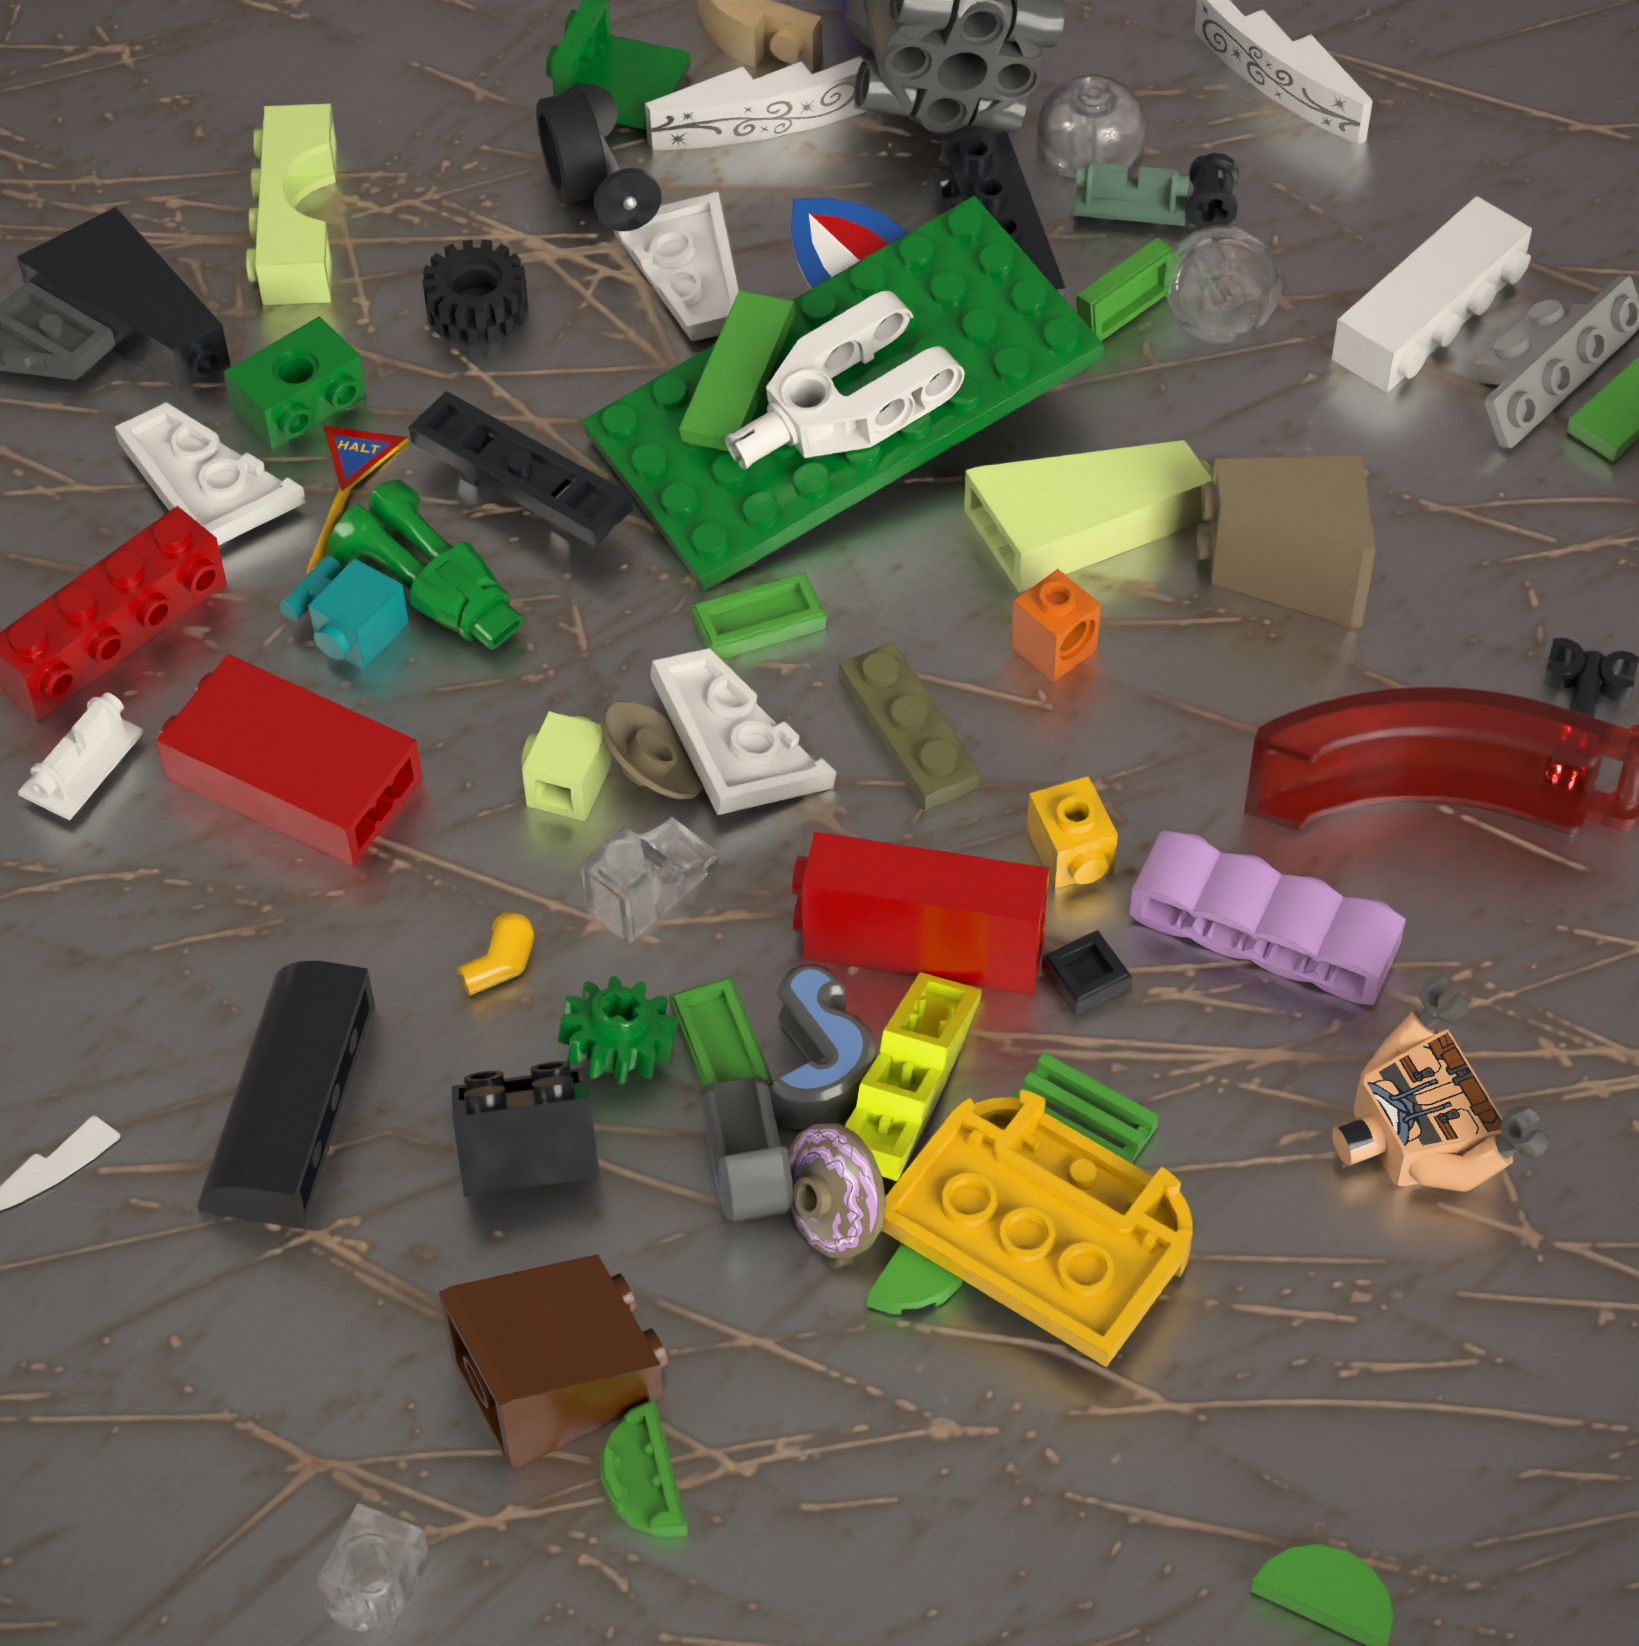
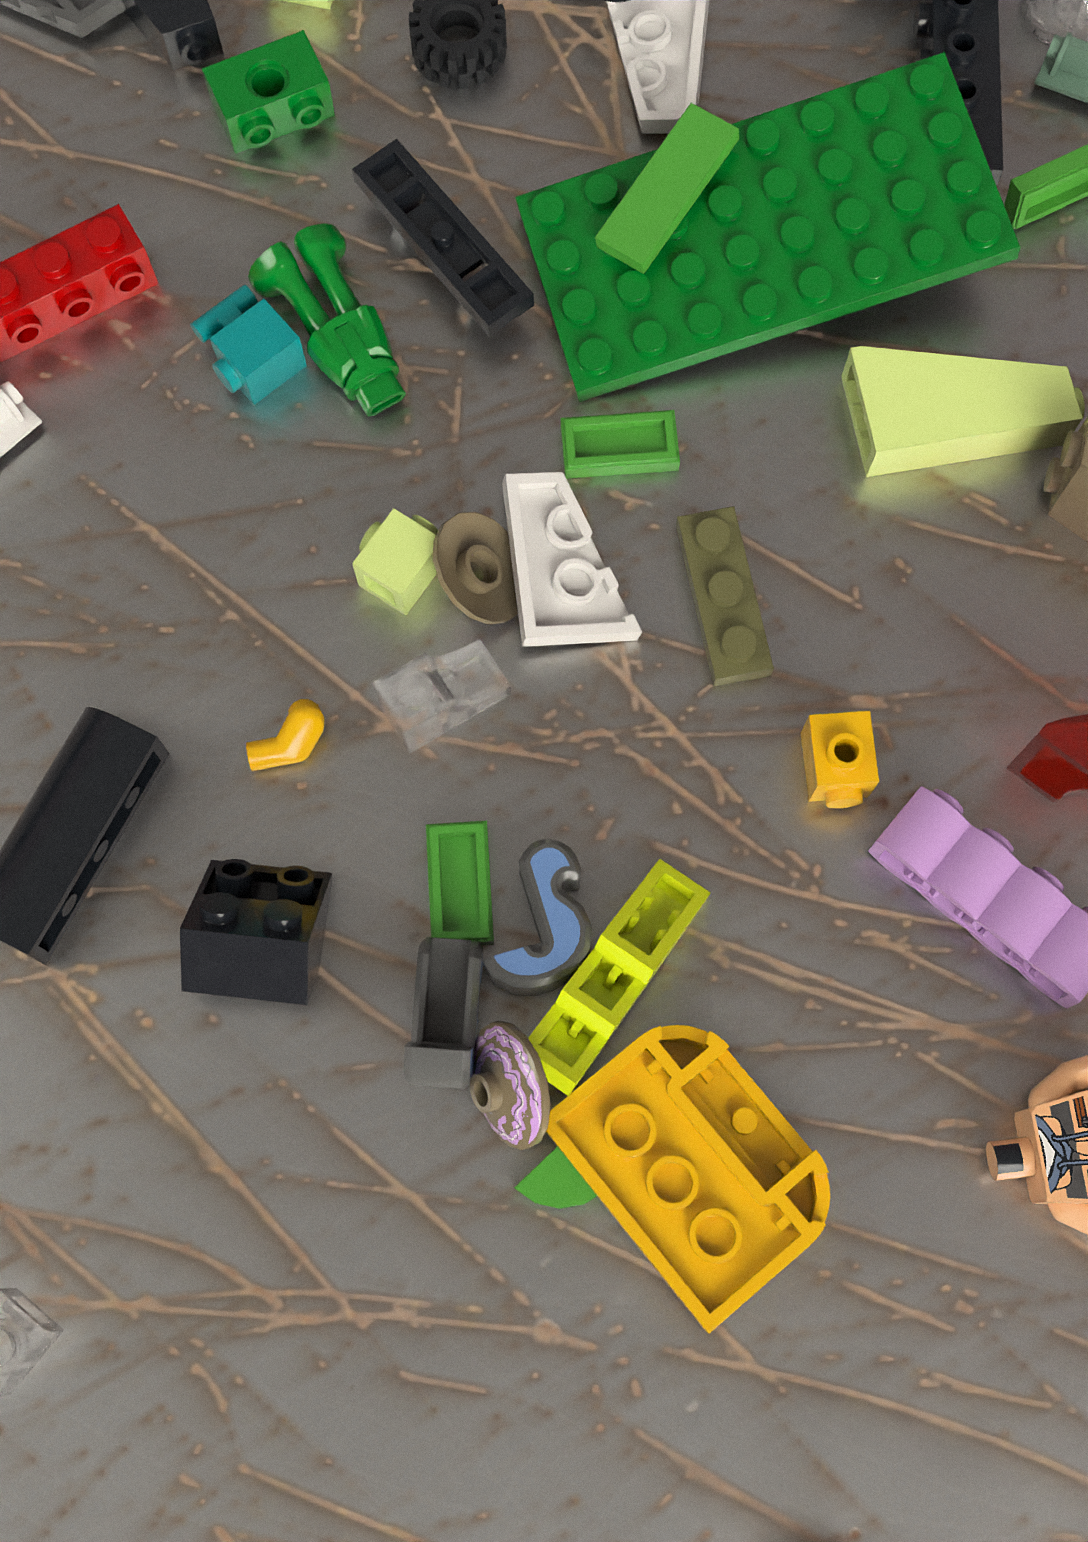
camera: 15 degrees right, 20 degrees up
white wing [114,402,306,545] -> none
red brick [156,654,422,867] -> none
piece [306,425,408,574] -> none
reddish brown slope [439,1254,669,1471] -> none
green gear [557,976,678,1084] -> none
bright green tile [600,1399,688,1538] -> none
white piece [725,291,965,470] -> none
shield [791,198,909,289] -> none
red brick [792,831,1050,995] -> none
orange brick [1011,569,1101,683] -> none
bright green tile [1011,1052,1159,1163] -> none
black tile [1041,930,1132,1017] -> none

